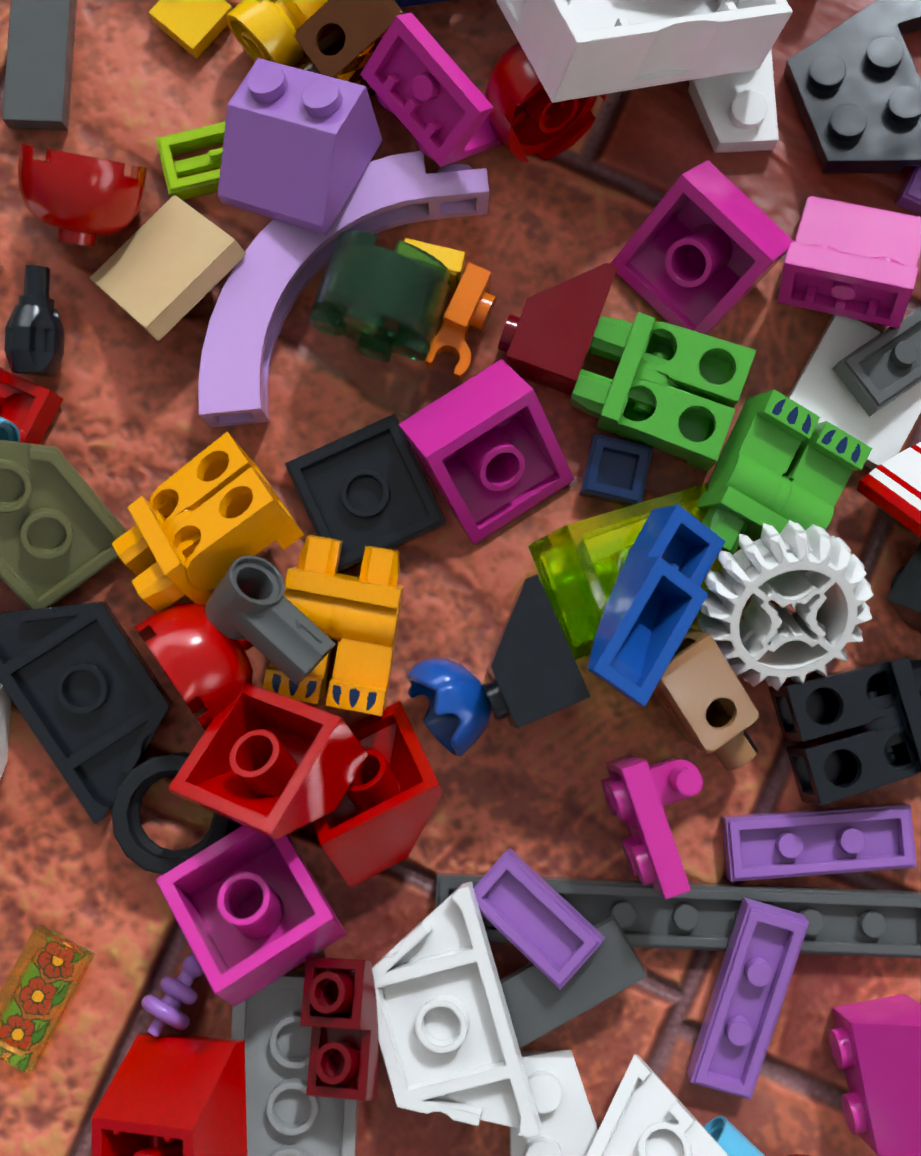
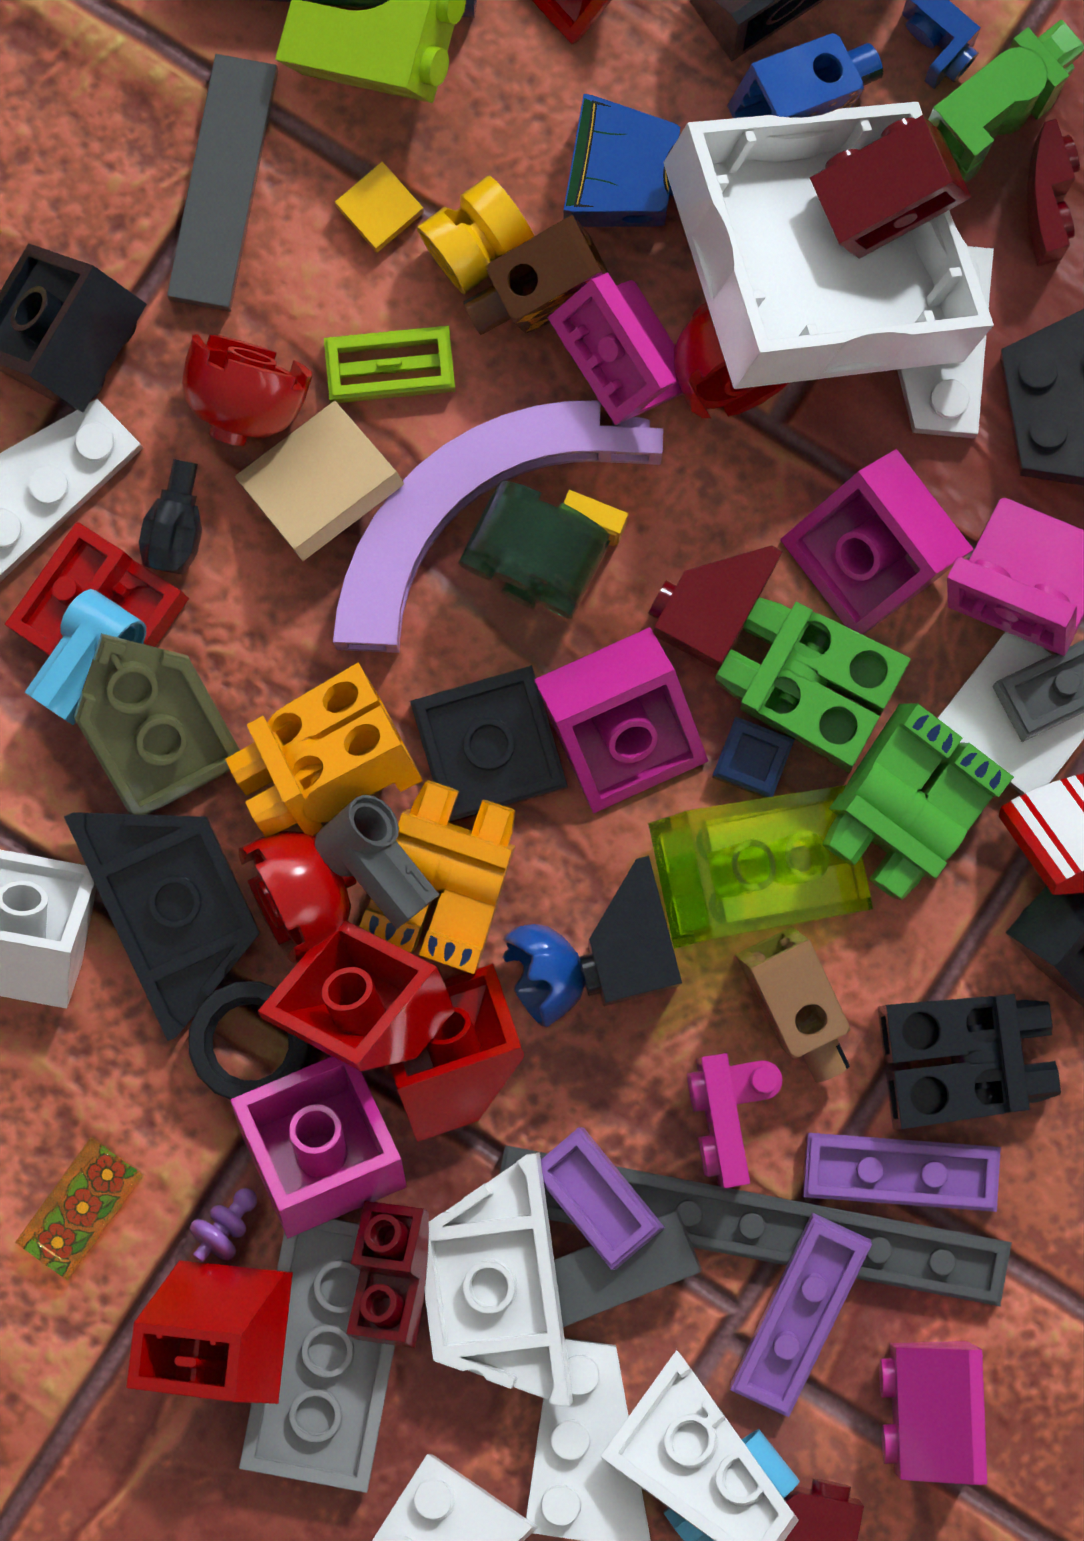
camera: 15 degrees right, 0 degrees up
medium lavender slope [218,58,383,235] -> none
orange plate [424,262,497,382] -> none
blue slope [587,504,726,707] -> none
white gear [696,520,873,691] -> none

